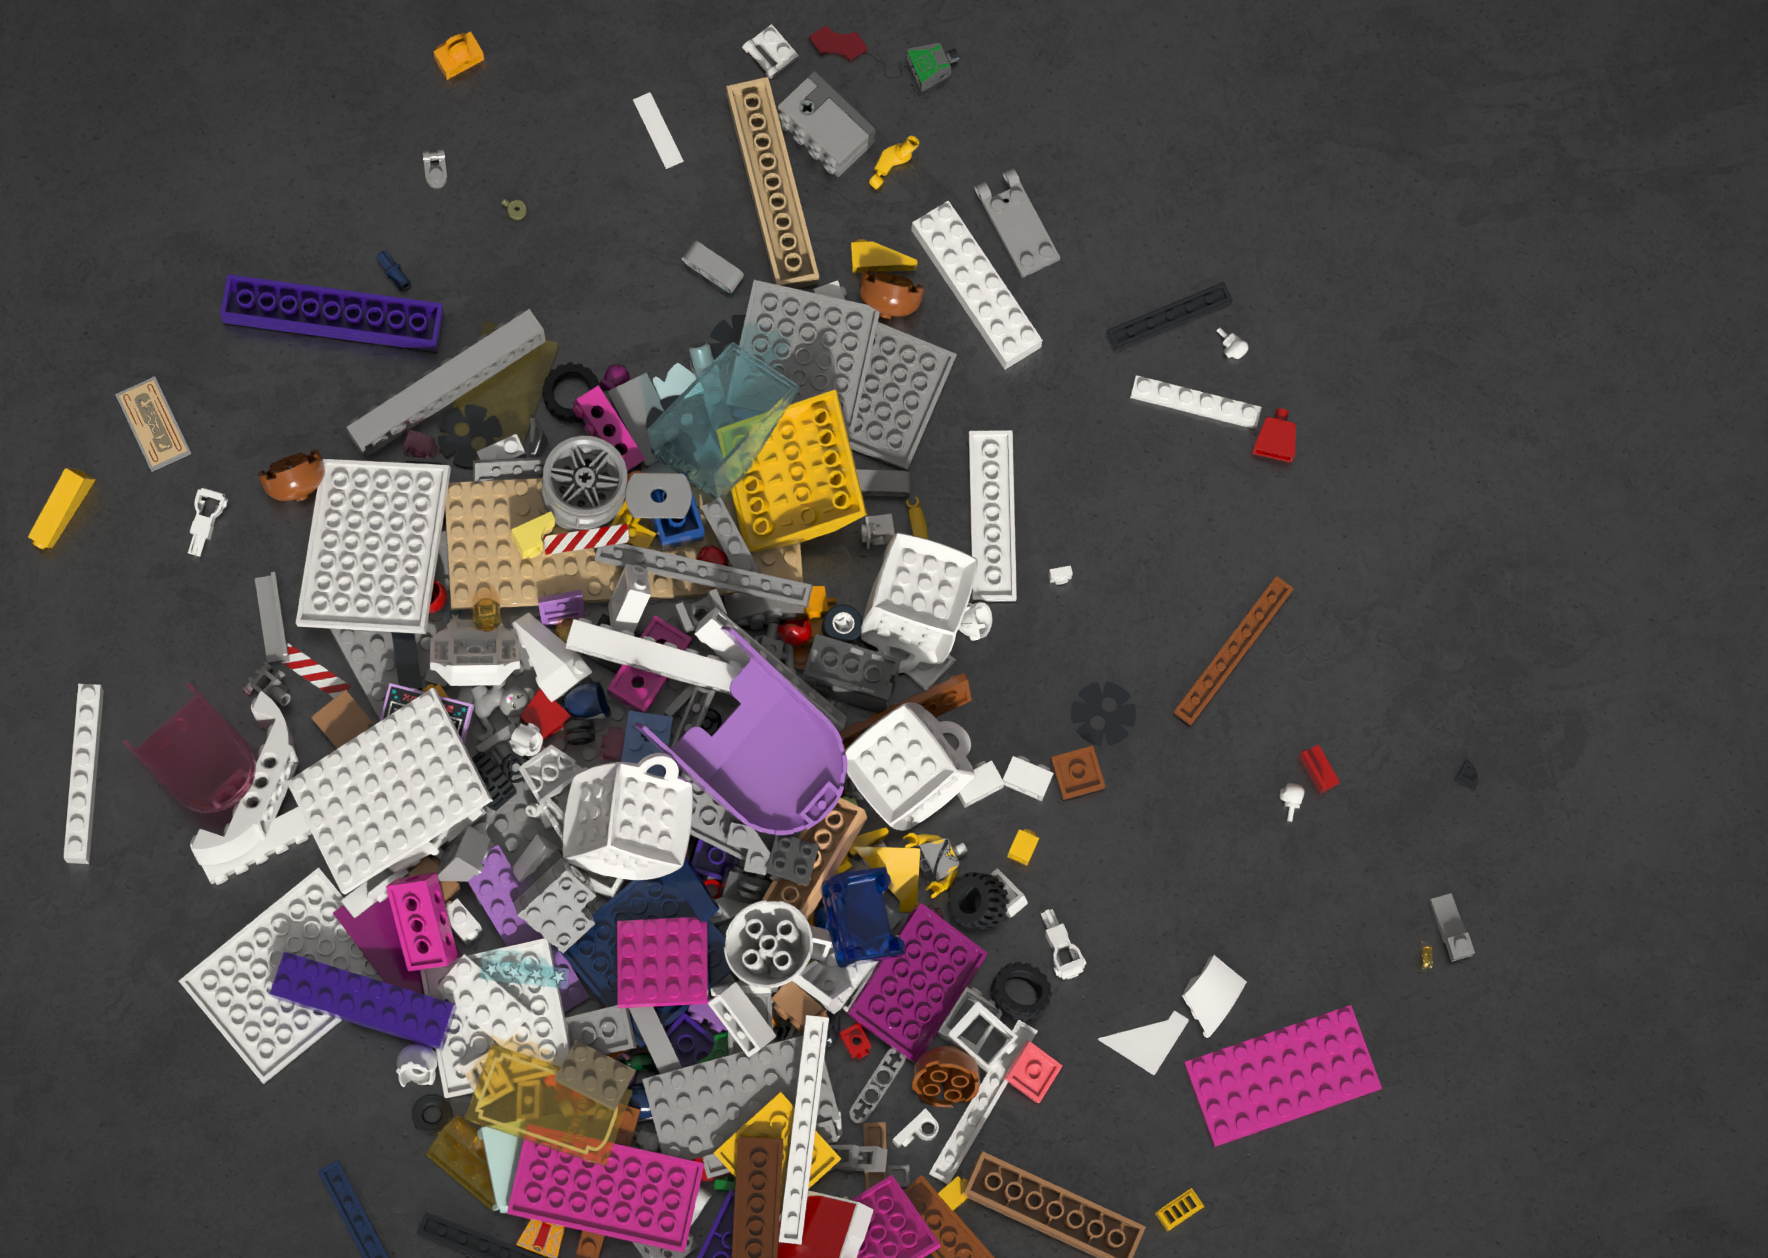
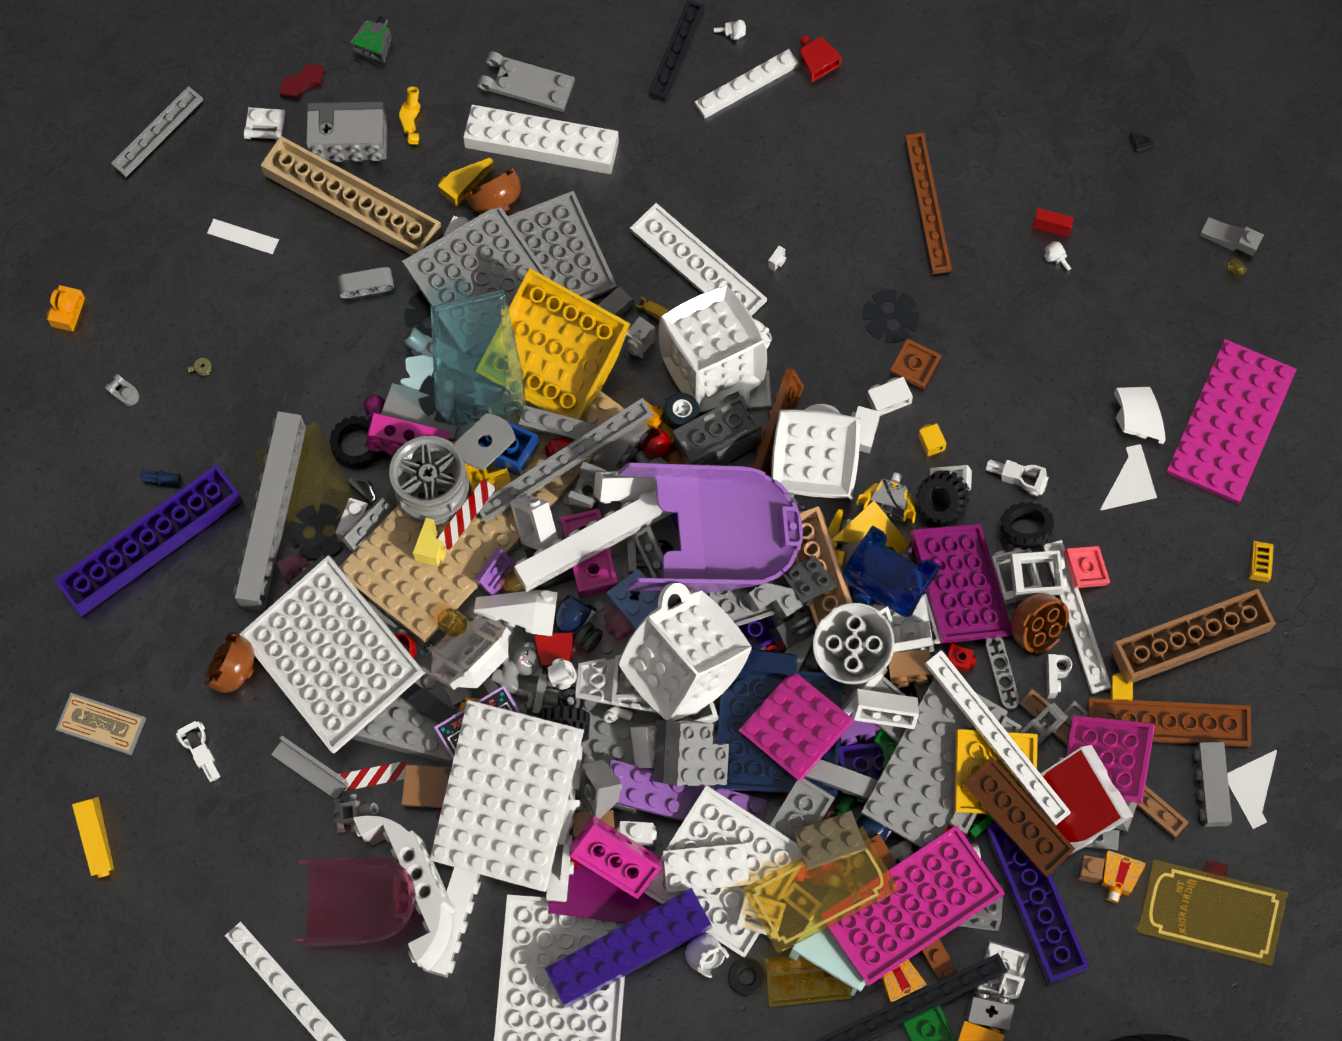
camera: 35 degrees left, 5 degrees down
clear light blue sticker [480,959,570,989] -> none

